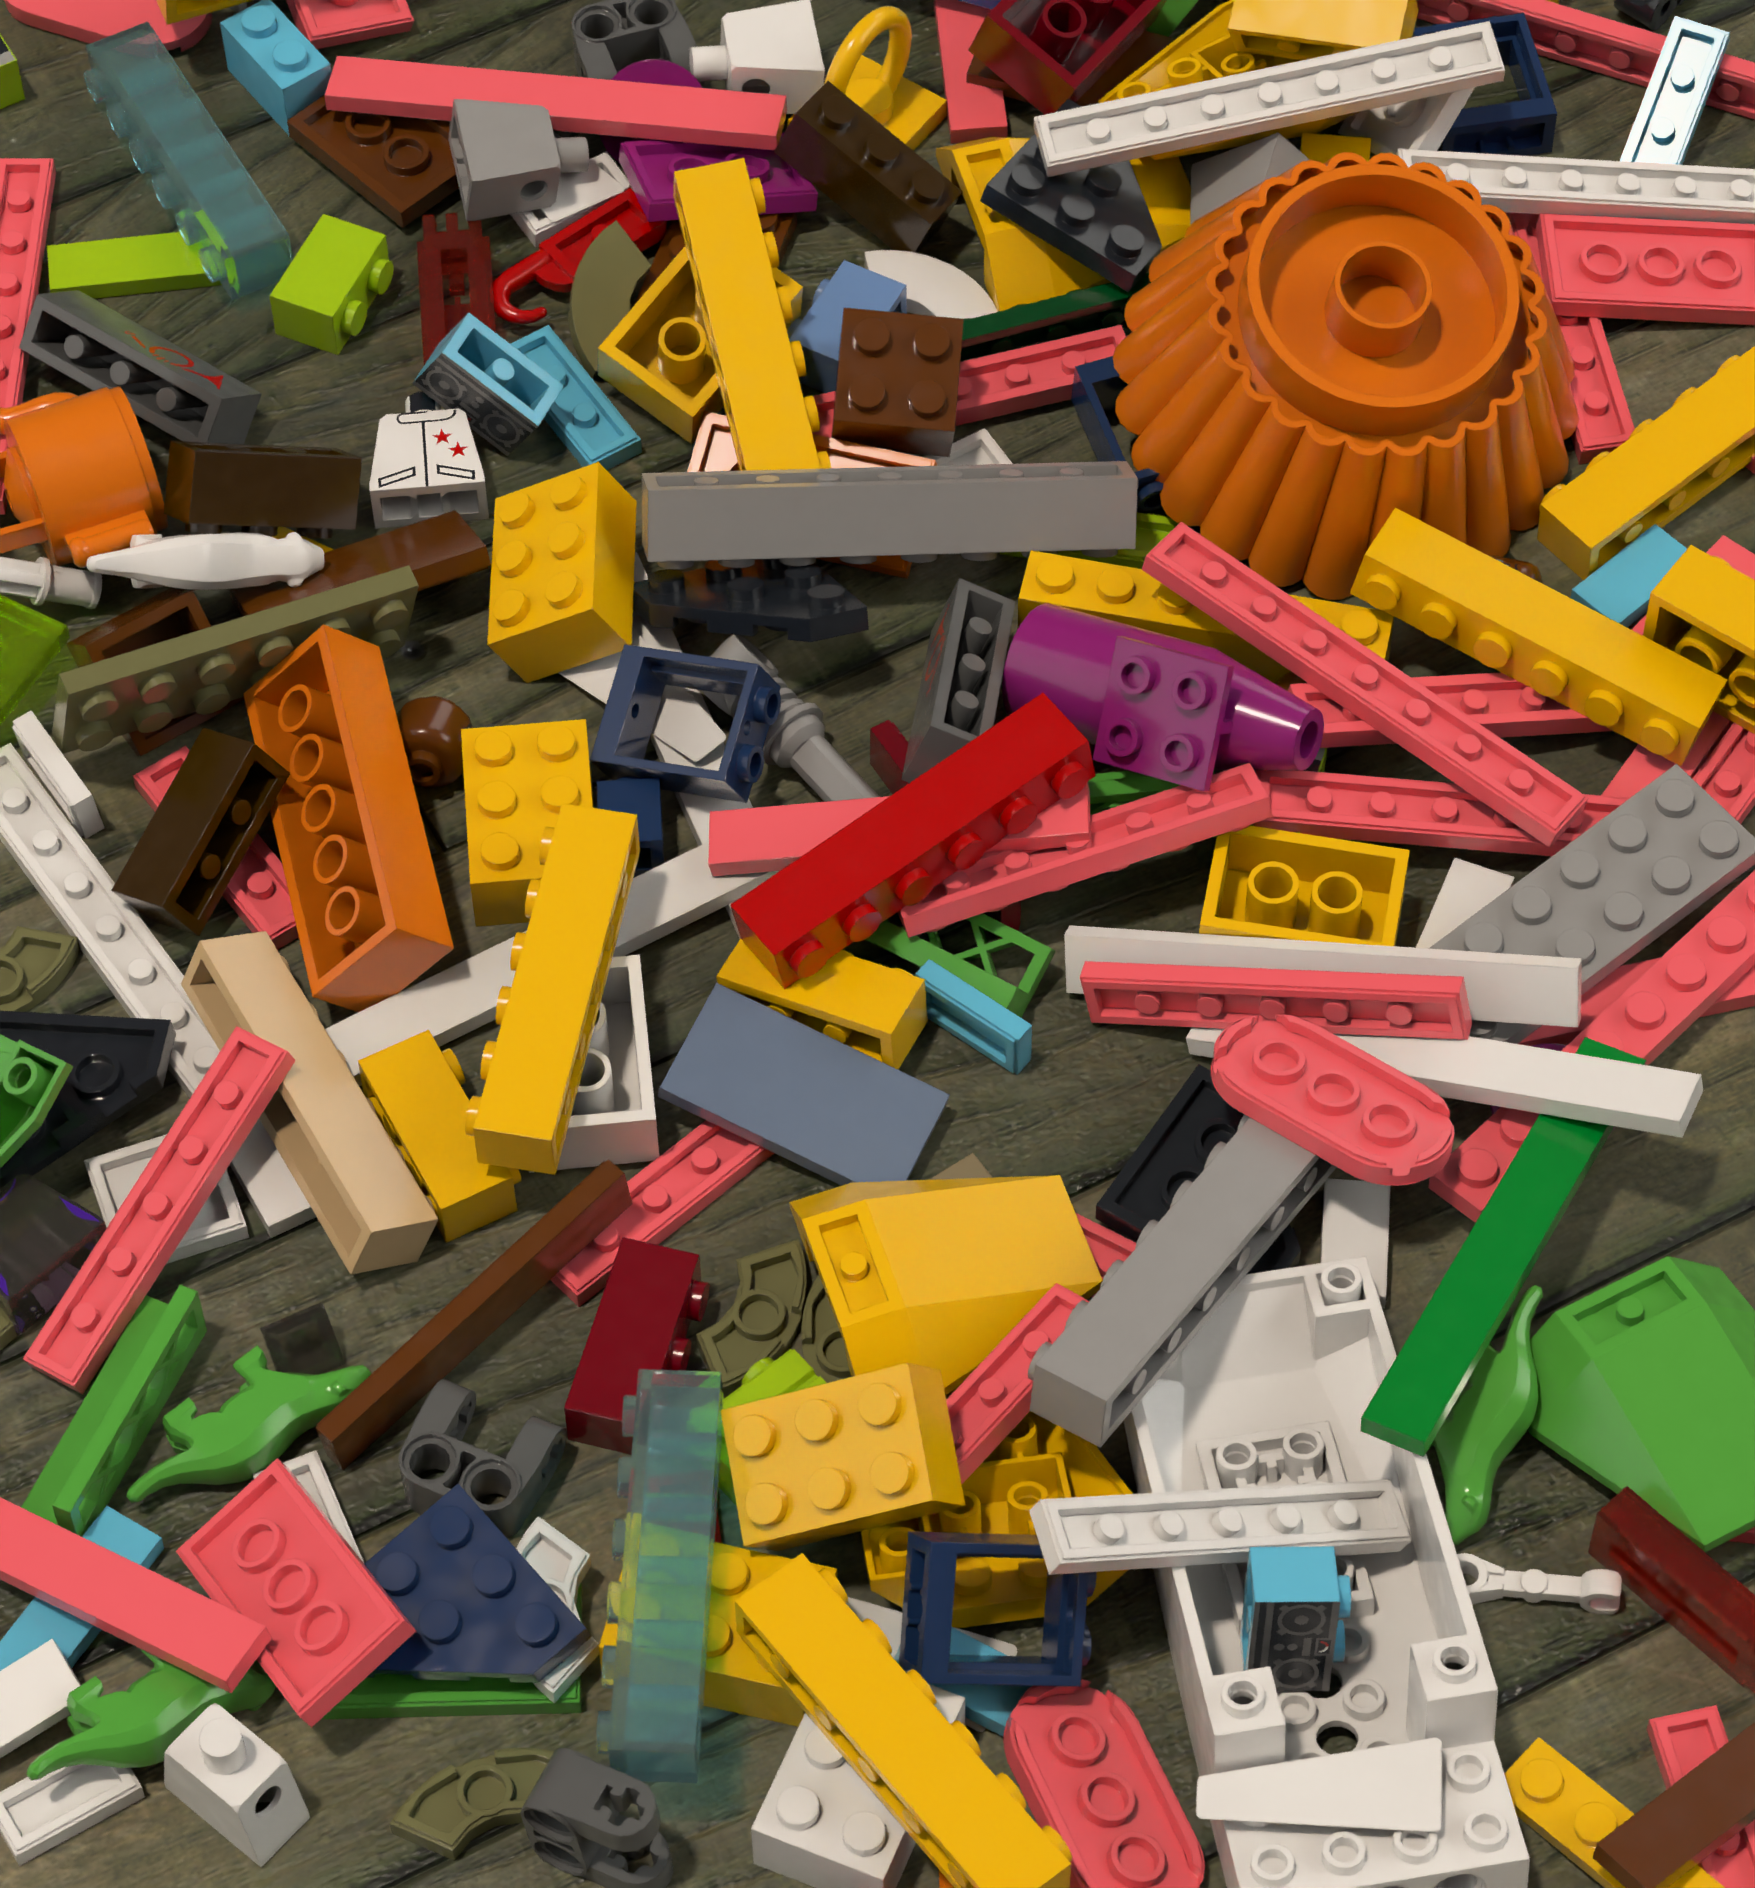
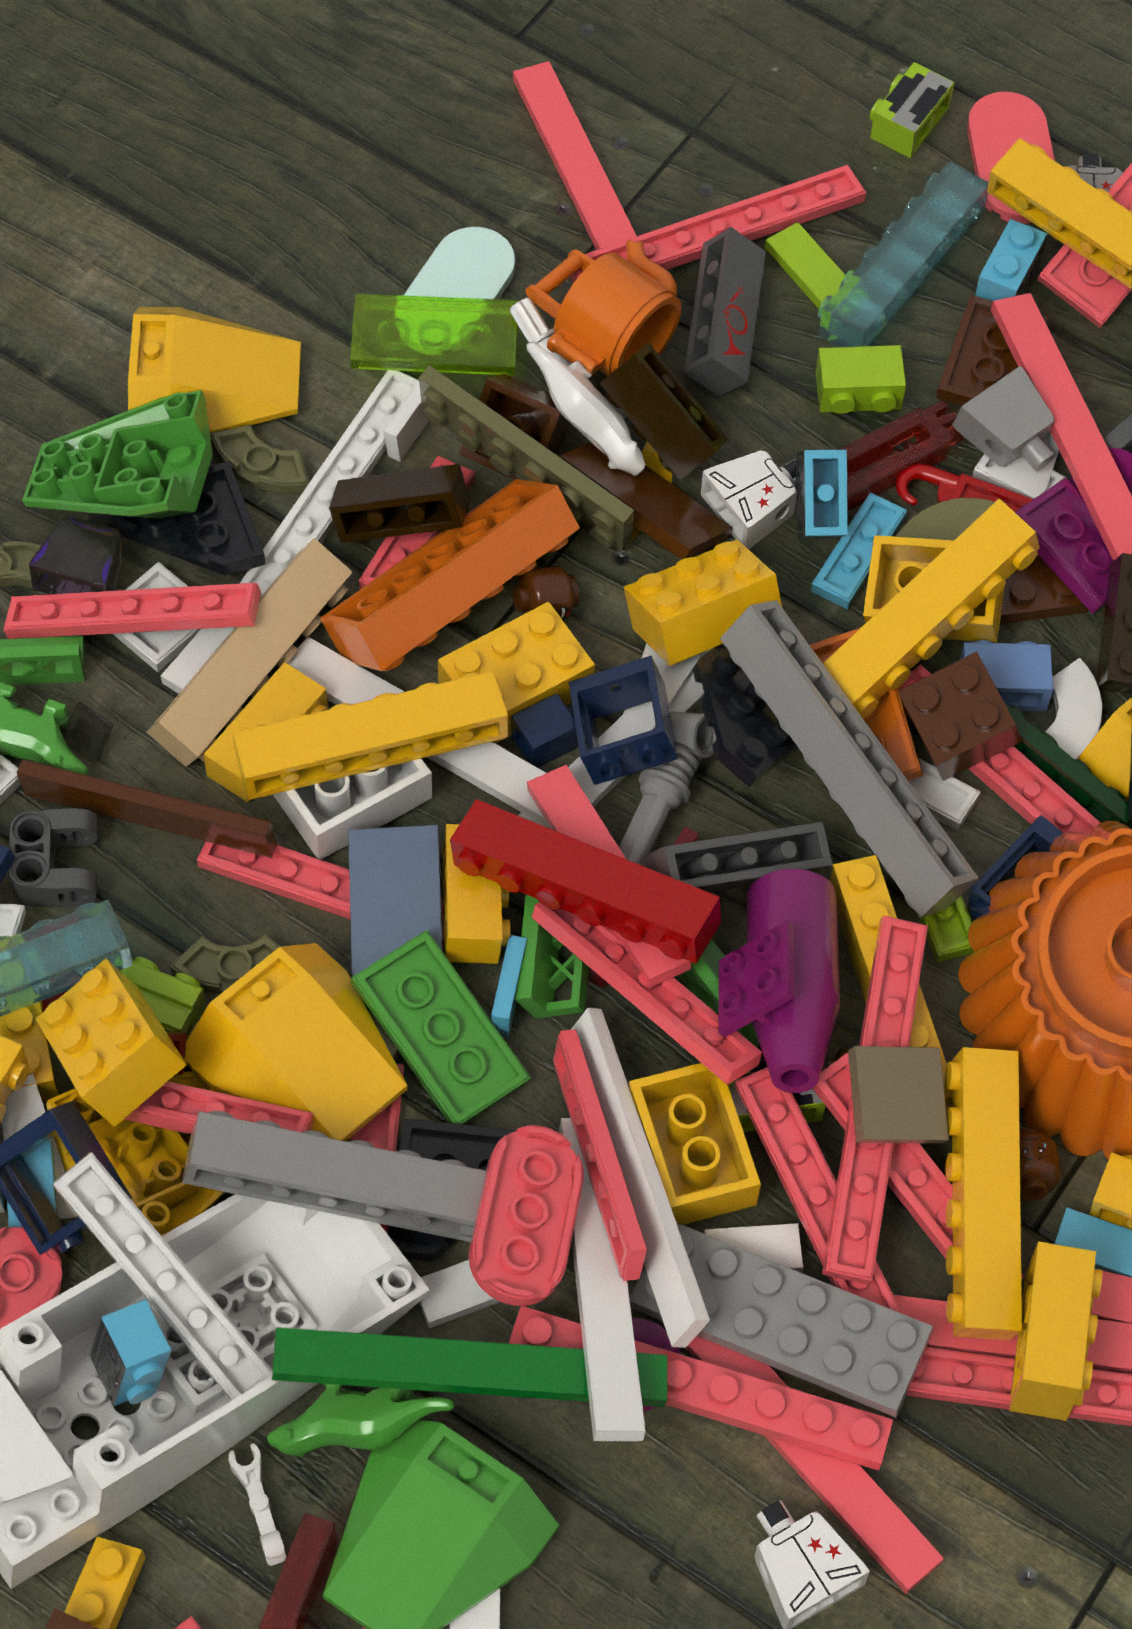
camera: 60 degrees right, 5 degrees up
dark red brick [564,1237,710,1458] -> none
none -> bright green tile [350,930,531,1125]
none -> dark tan tile [848,1046,949,1144]

